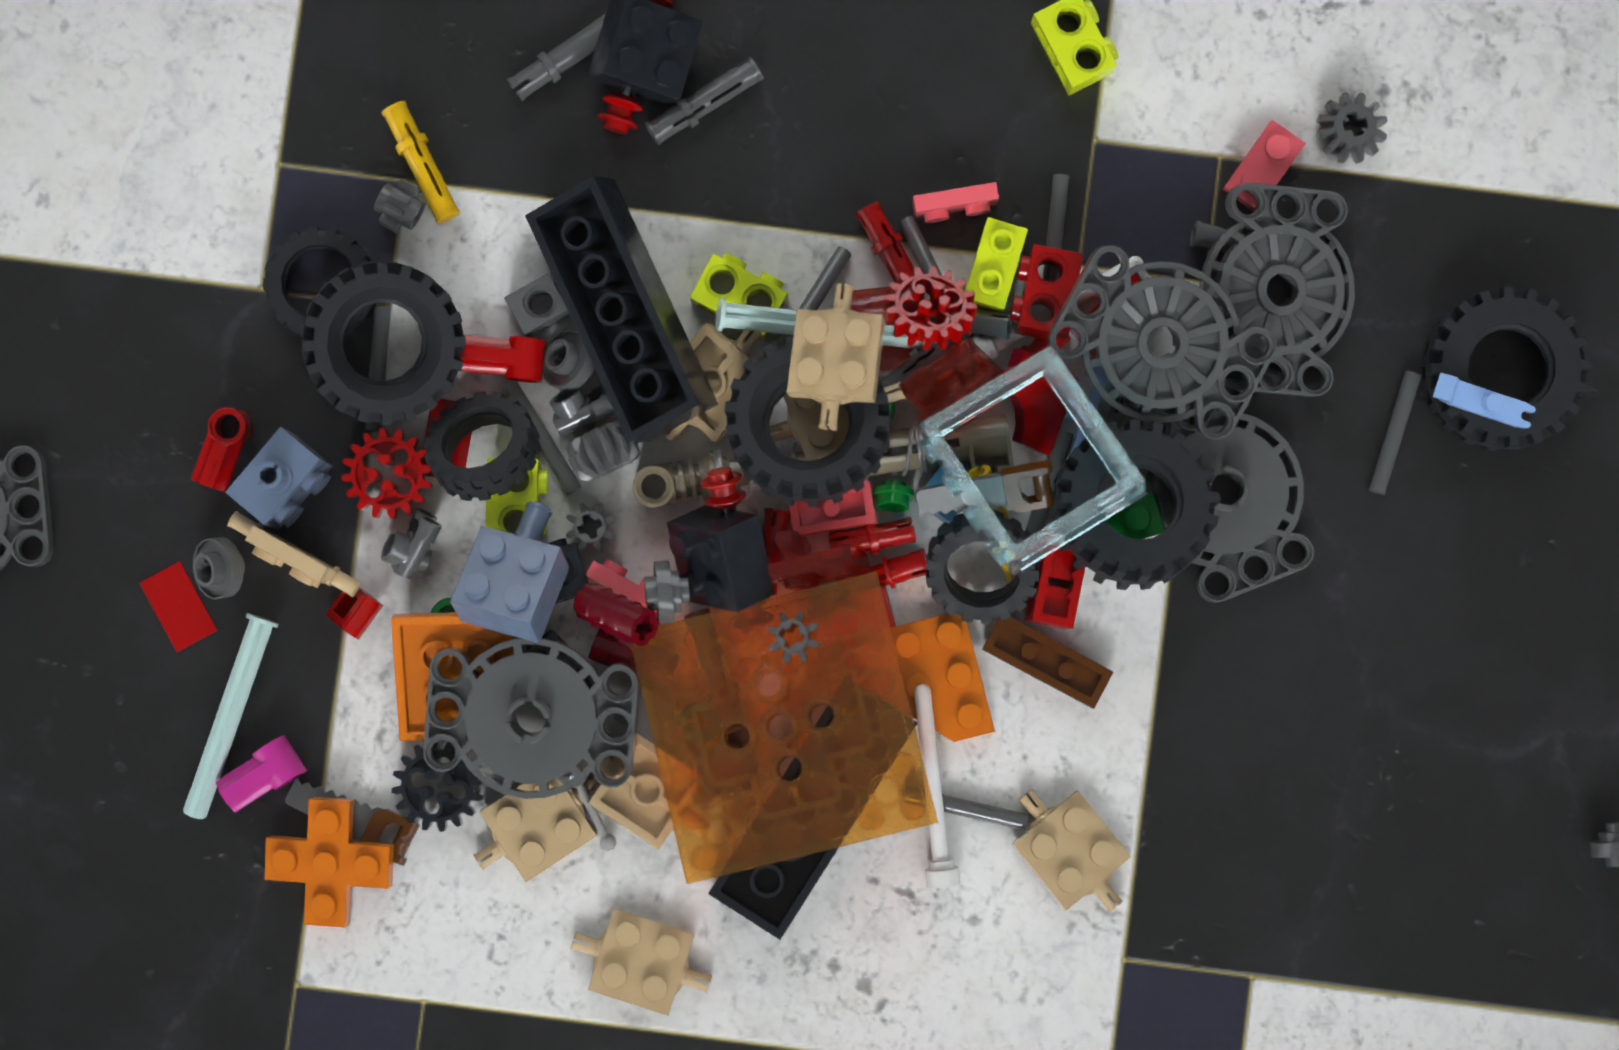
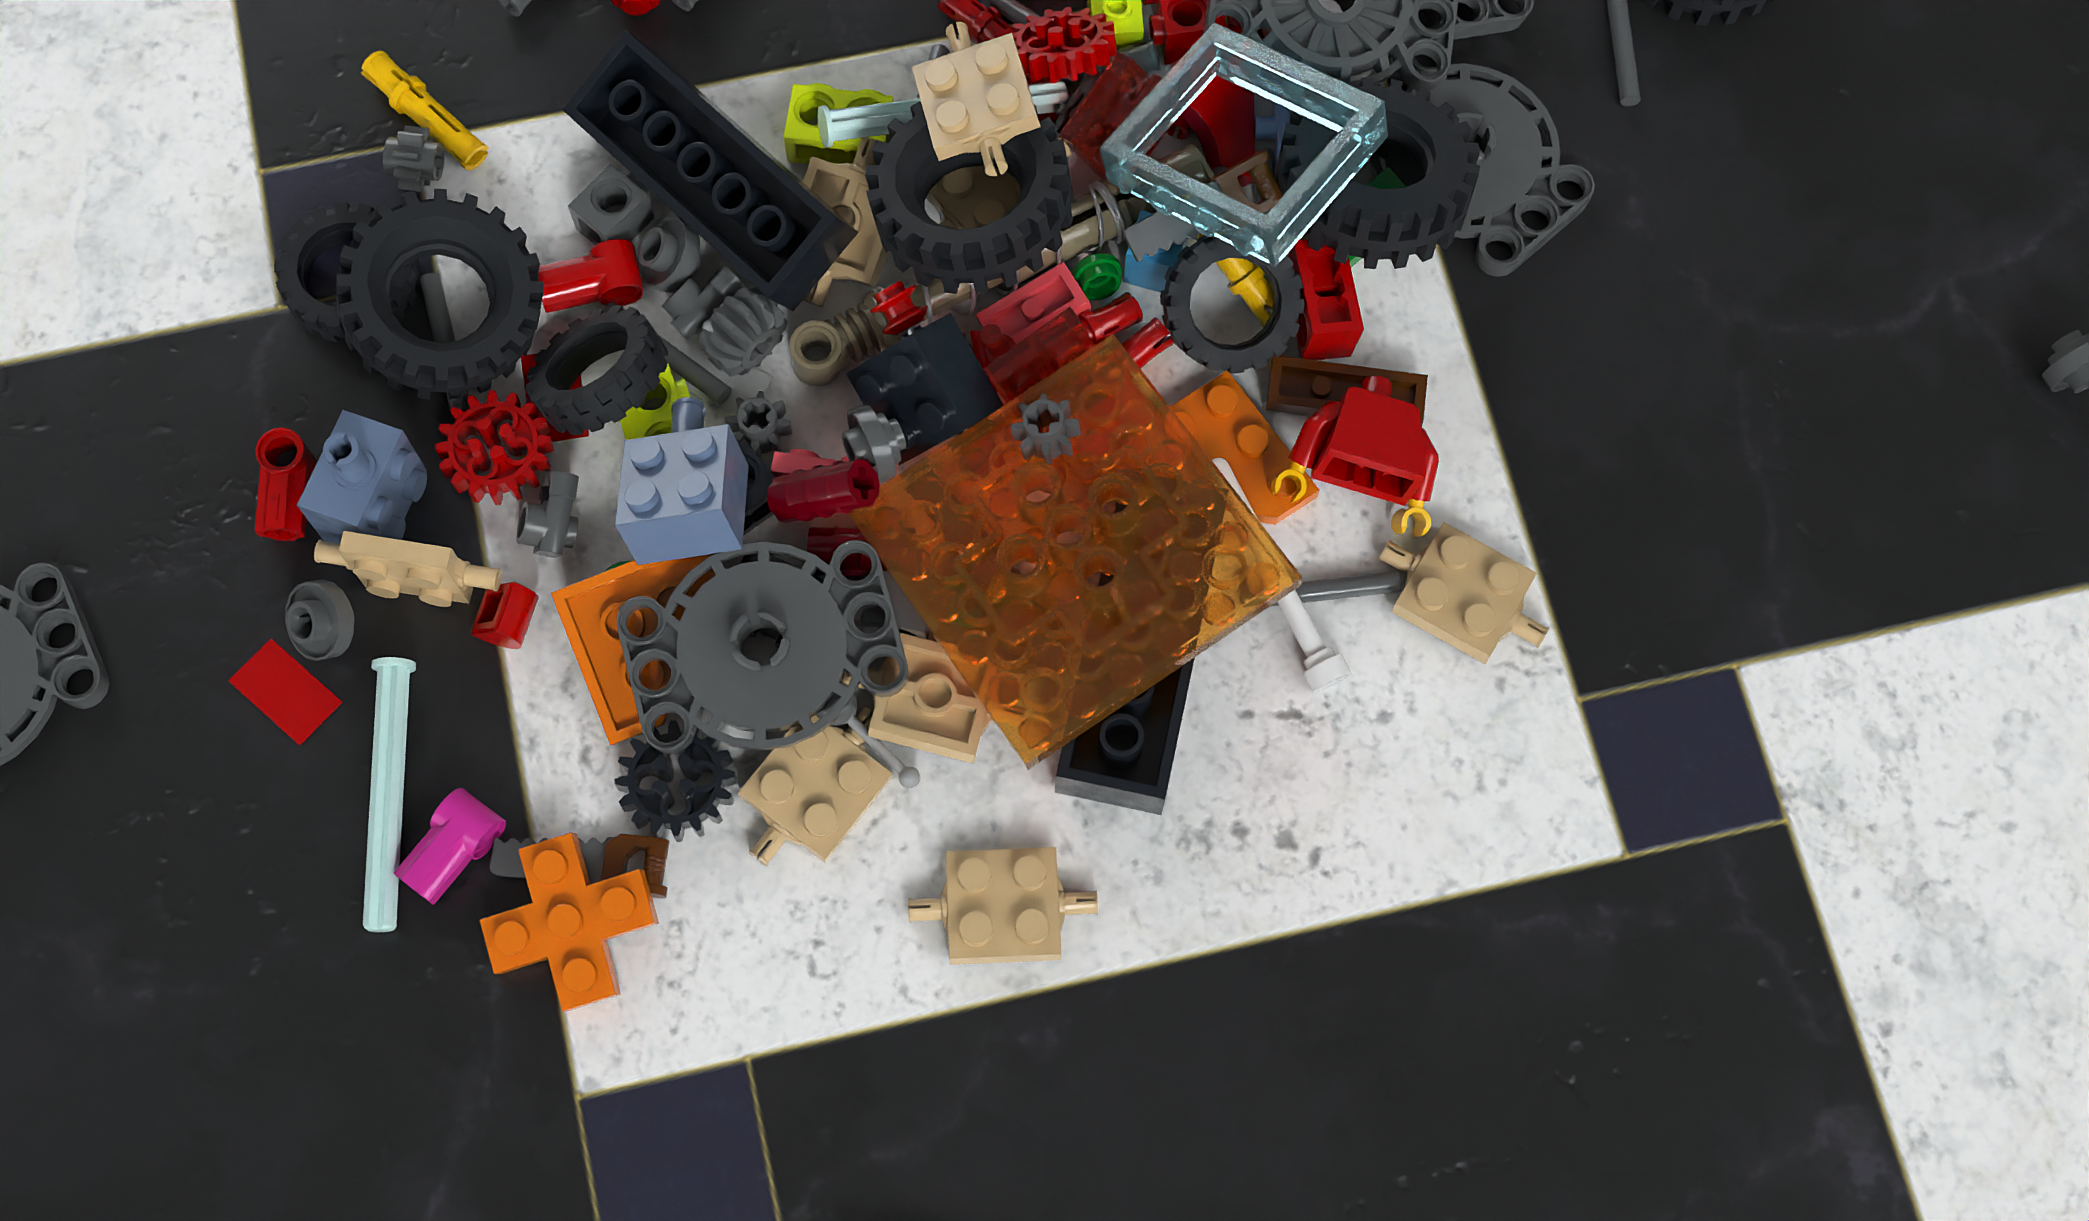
camera: 20 degrees left, 15 degrees down
none -> red torso [1270,376,1439,537]

